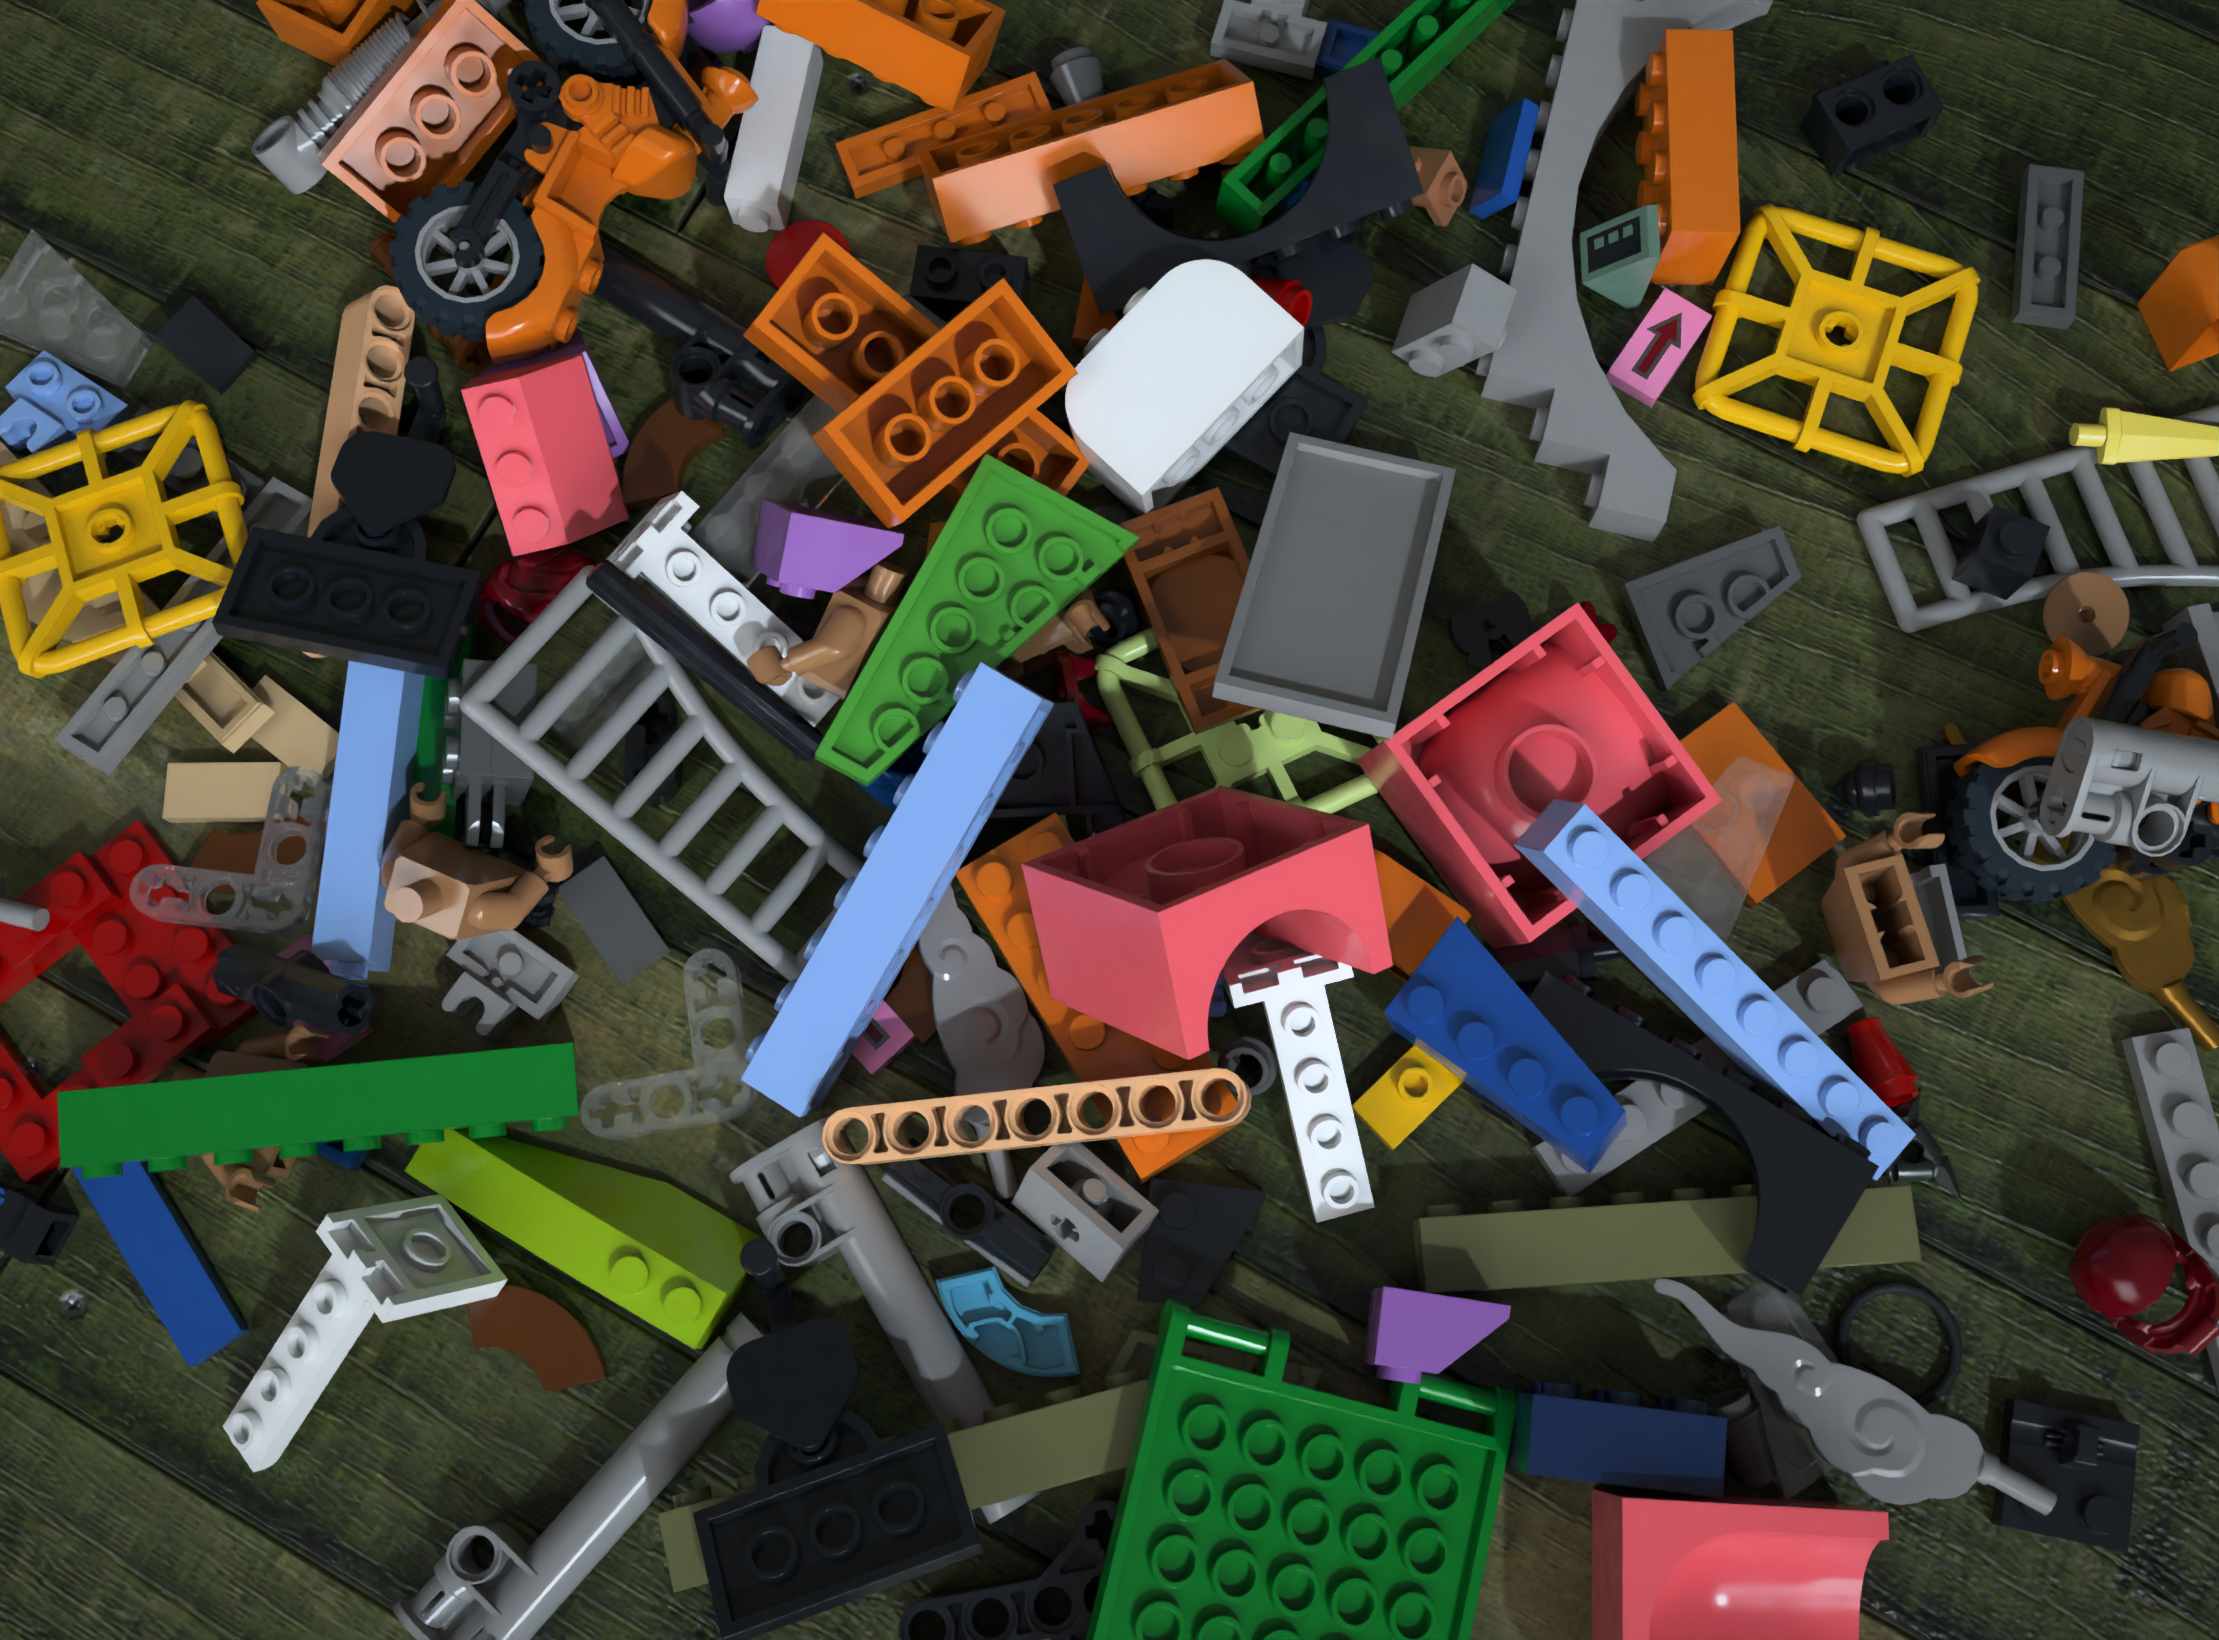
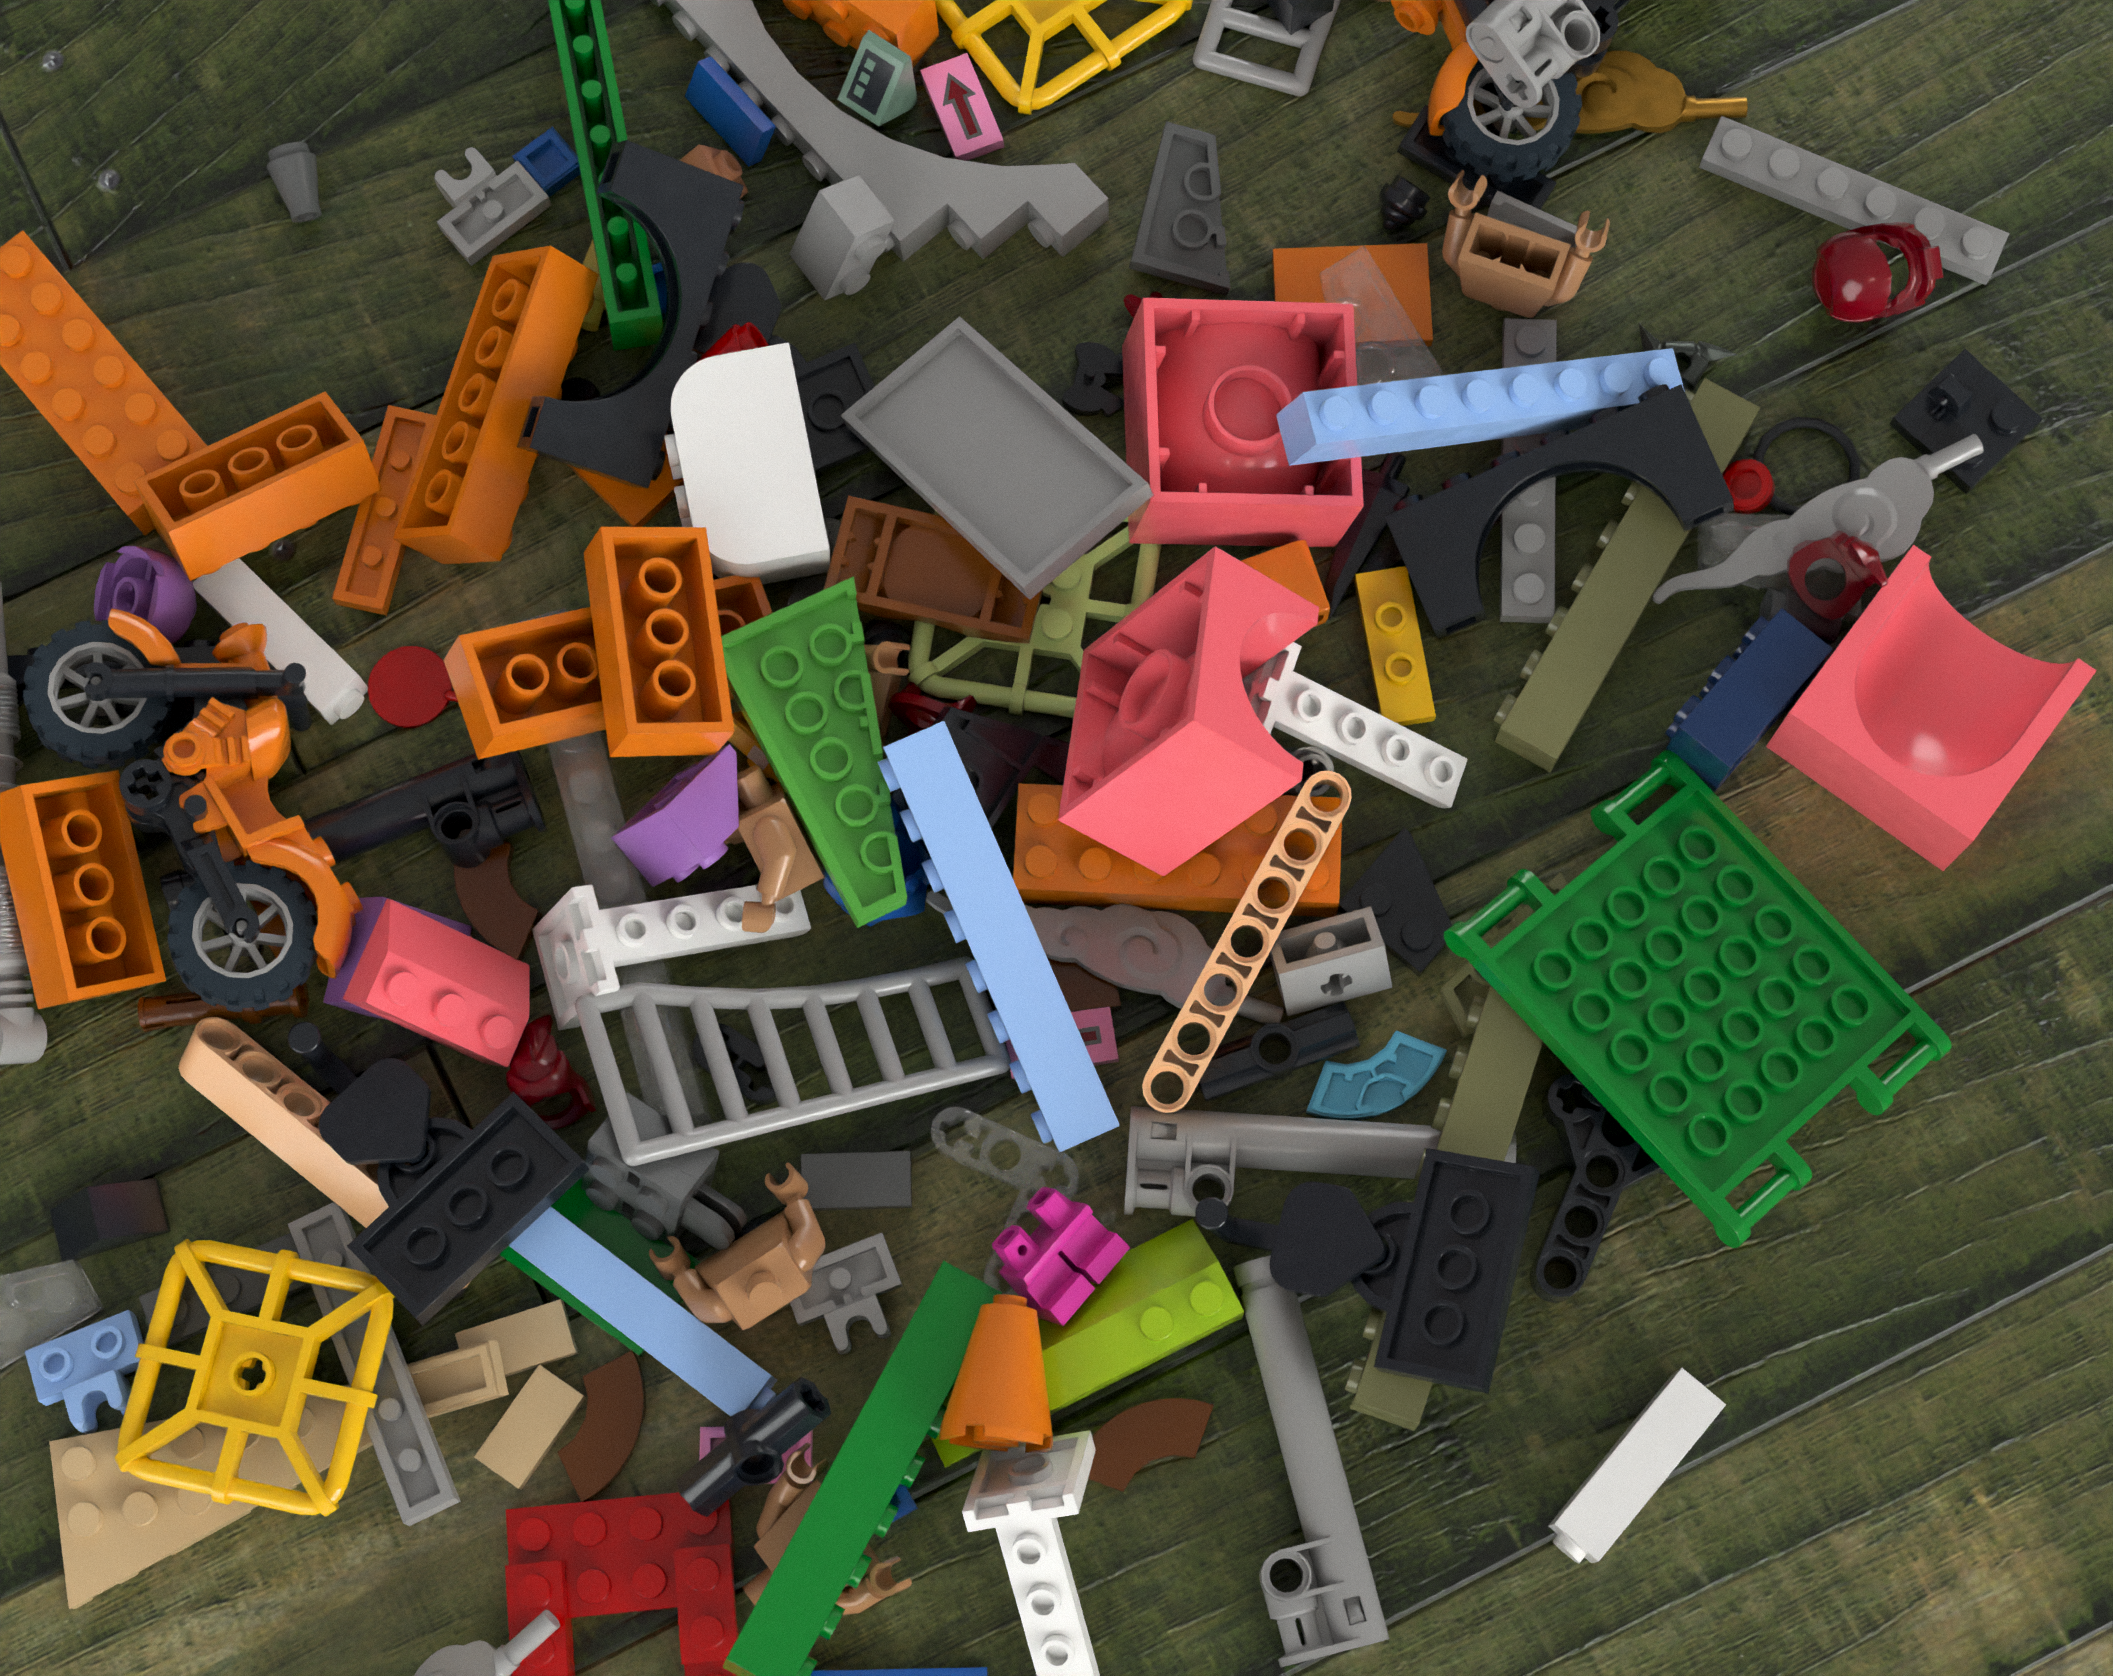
camera: 55 degrees left, 0 degrees up
clear beam [130,766,332,935] -> none
black axle [586,559,824,762] -> none
black brick [909,245,1031,328] -> none
dark grey cone [1050,47,1104,106] -> none
medium lavender slope [1363,1286,1511,1384] -> none
blue wedge [1384,916,1627,1173] -> none
red cone [1844,1017,1919,1108] -> none
none -> orange cone [939,1294,1053,1453]
none -> dark pink hips [992,1187,1131,1326]
none -> red tile [1722,459,1775,514]
none -> dark red hair [1787,530,1888,620]

